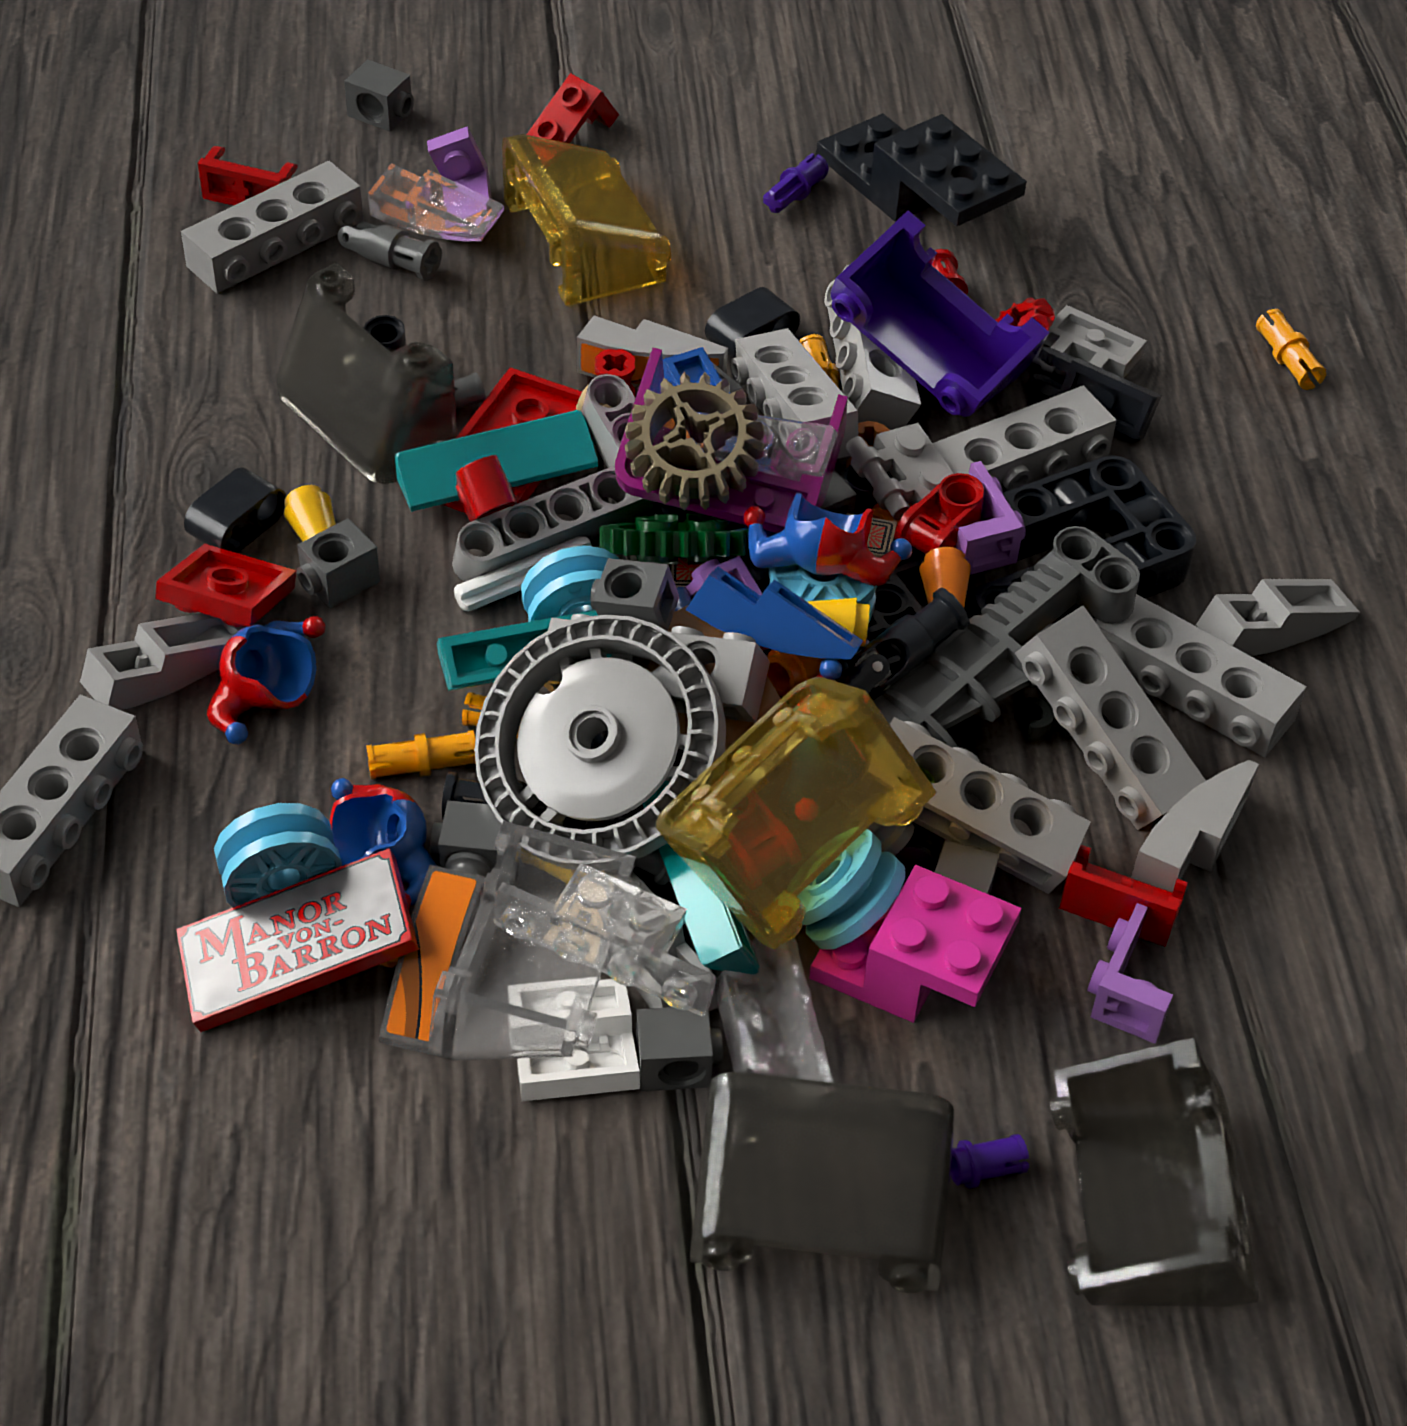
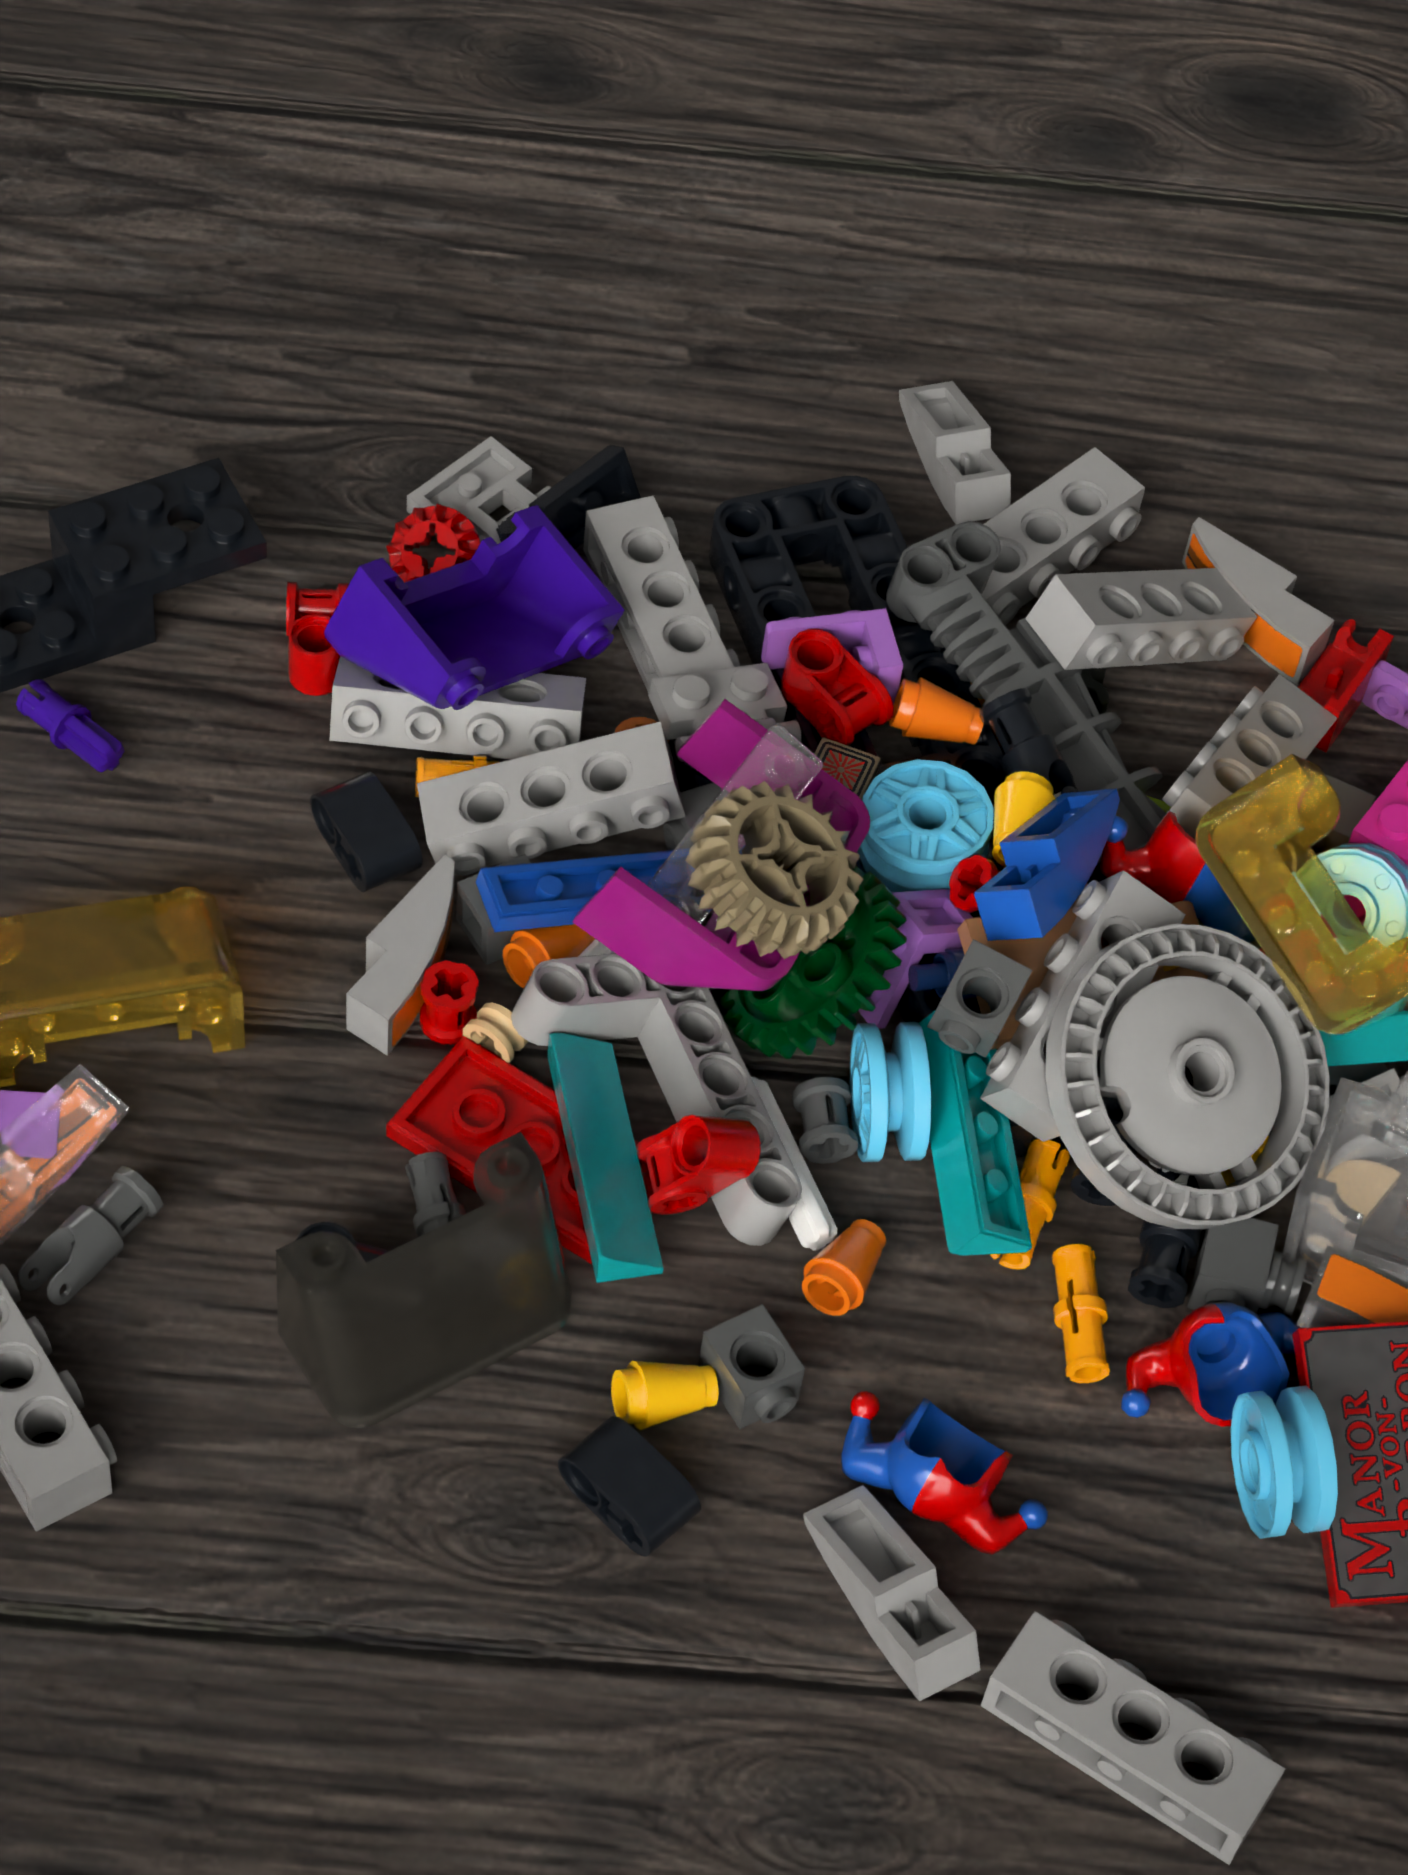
camera: 85 degrees left, 5 degrees up
red plate [155,544,297,627] -> none
piece [743,493,912,586] -> none
light orange pin [1256,309,1327,390] -> none
none -> orange cone [802,1219,886,1316]

